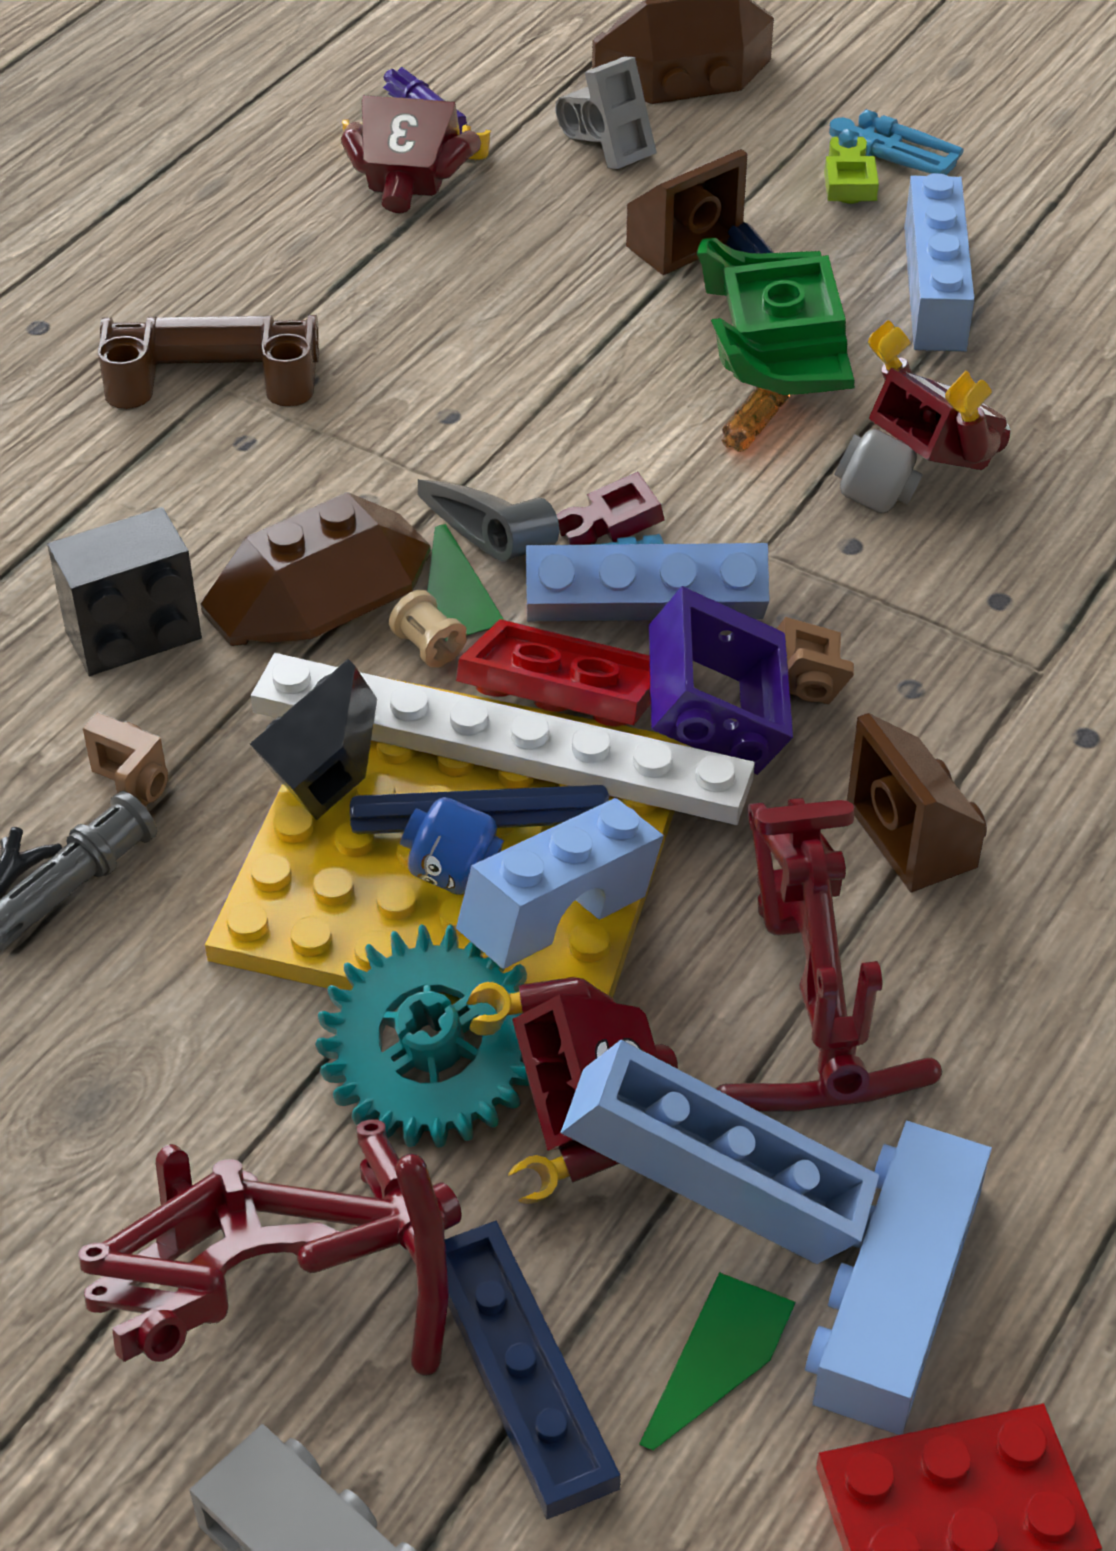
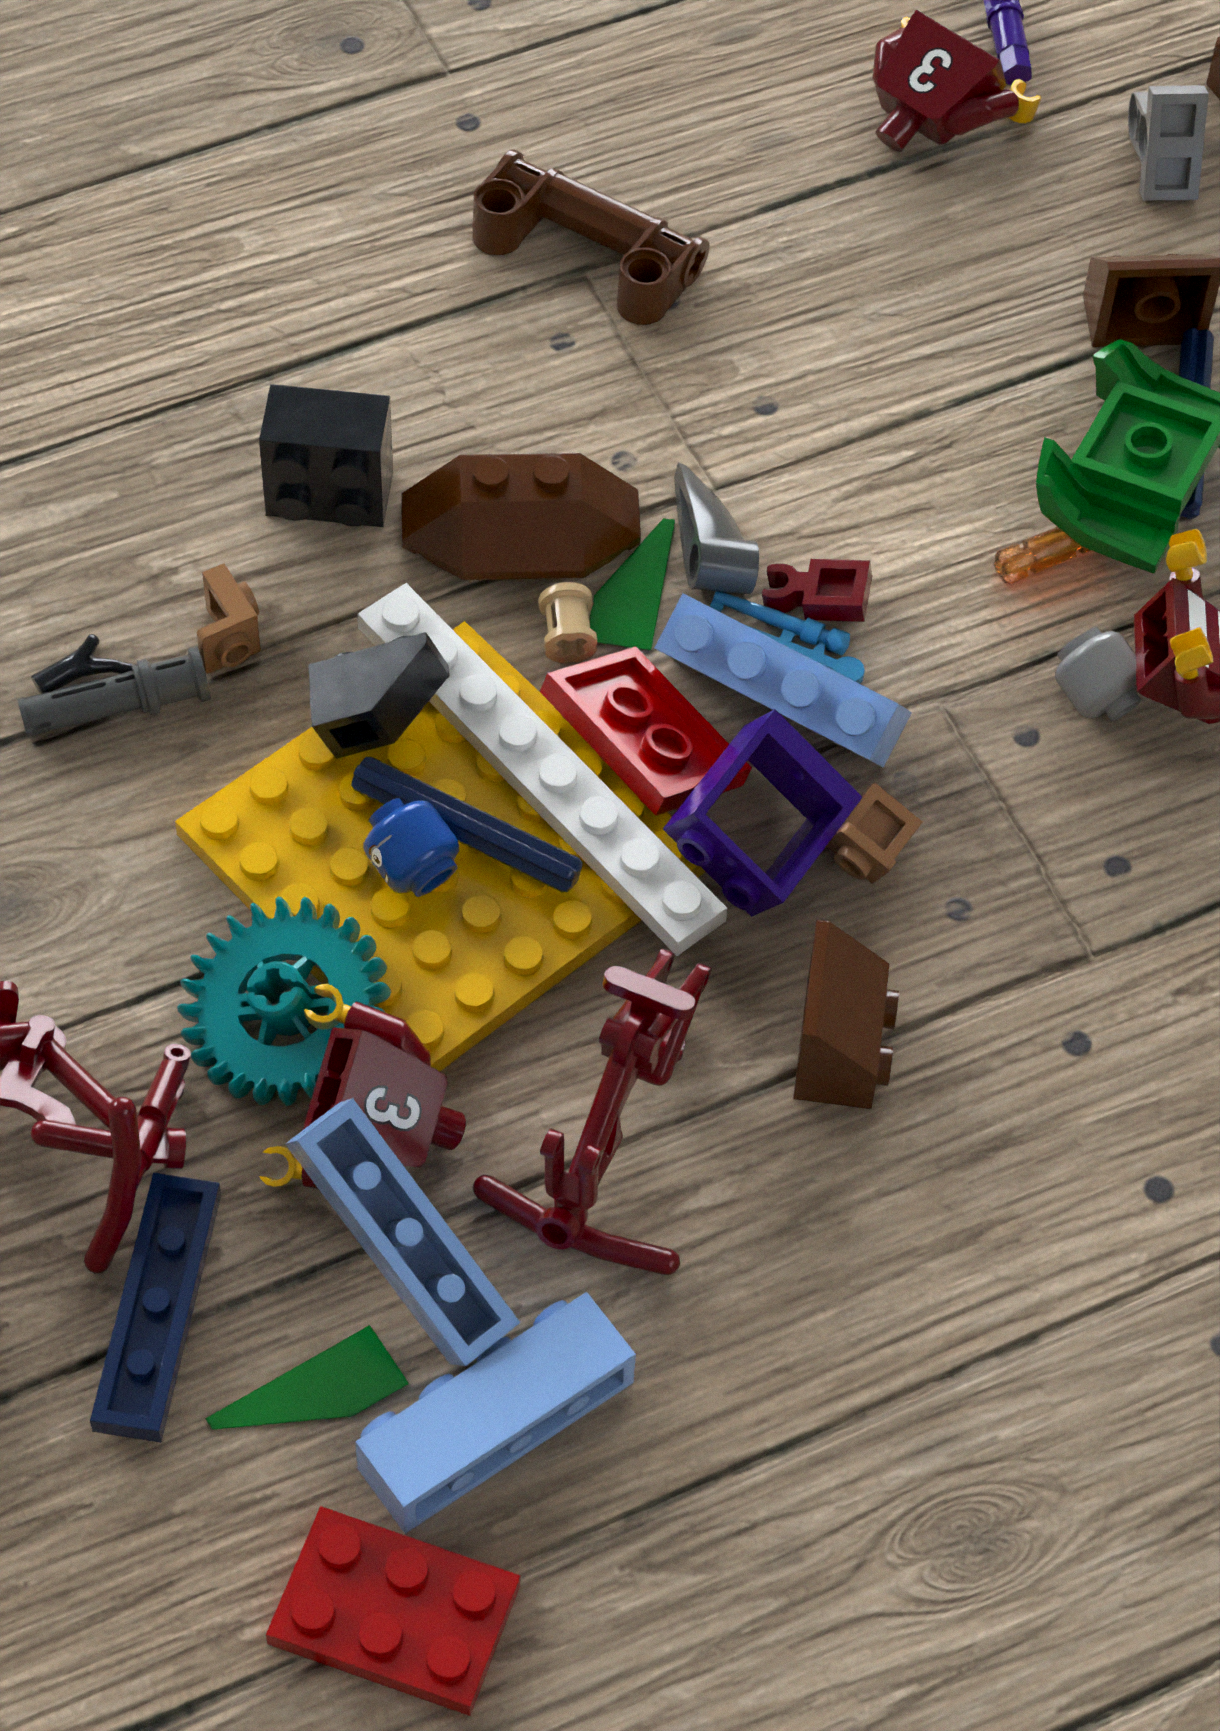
camera: 30 degrees right, 10 degrees up
light blue arch [456,798,664,969] -> none

